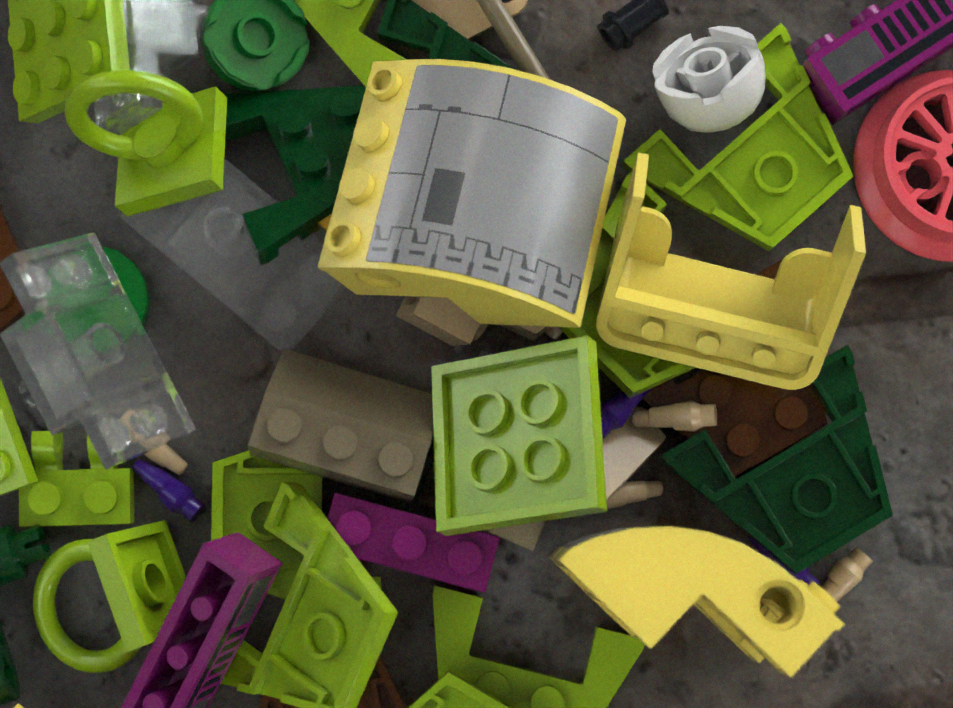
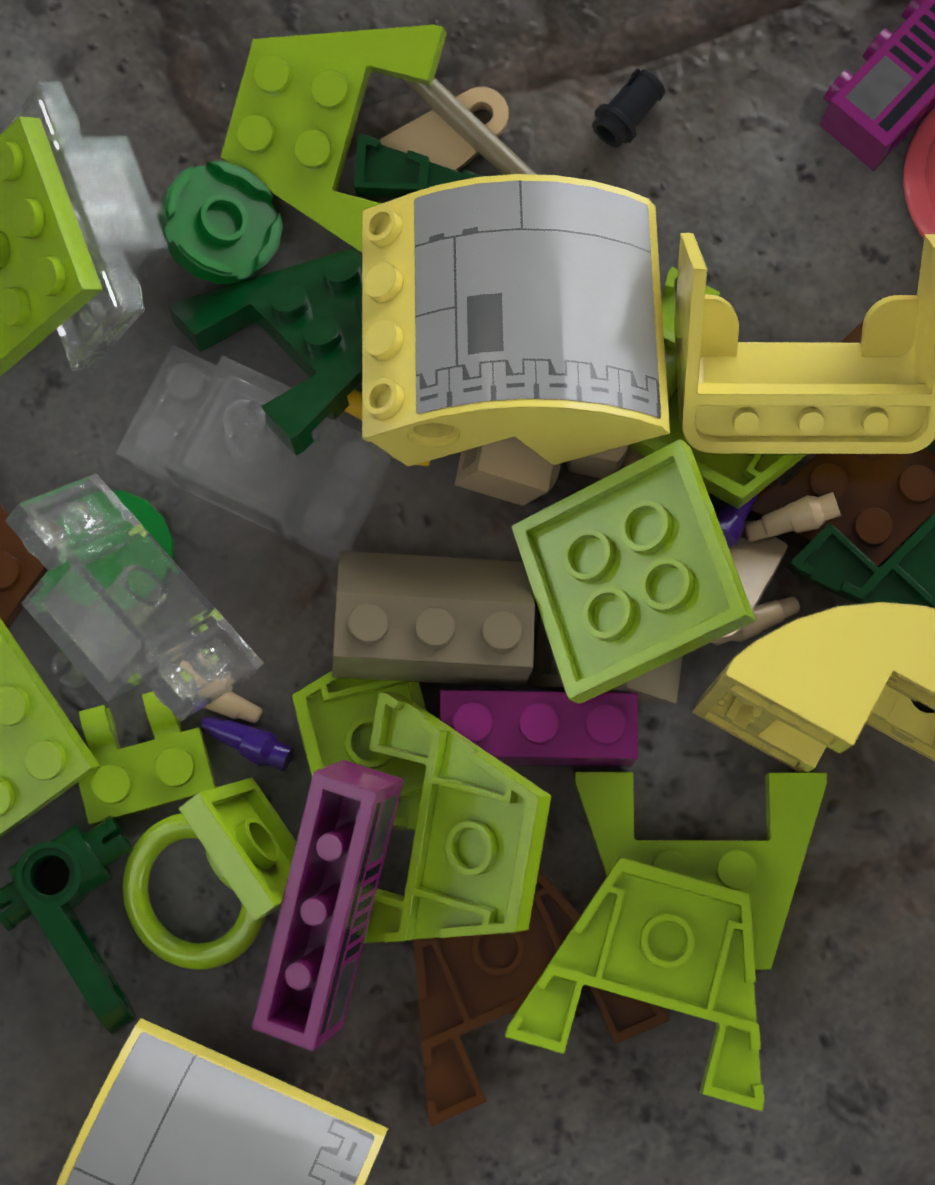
camera: 15 degrees left, 5 degrees down
lime tile [64,70,227,217] -> none
lime wing [622,23,854,252] -> none
white cylinder [652,26,766,133] -> none

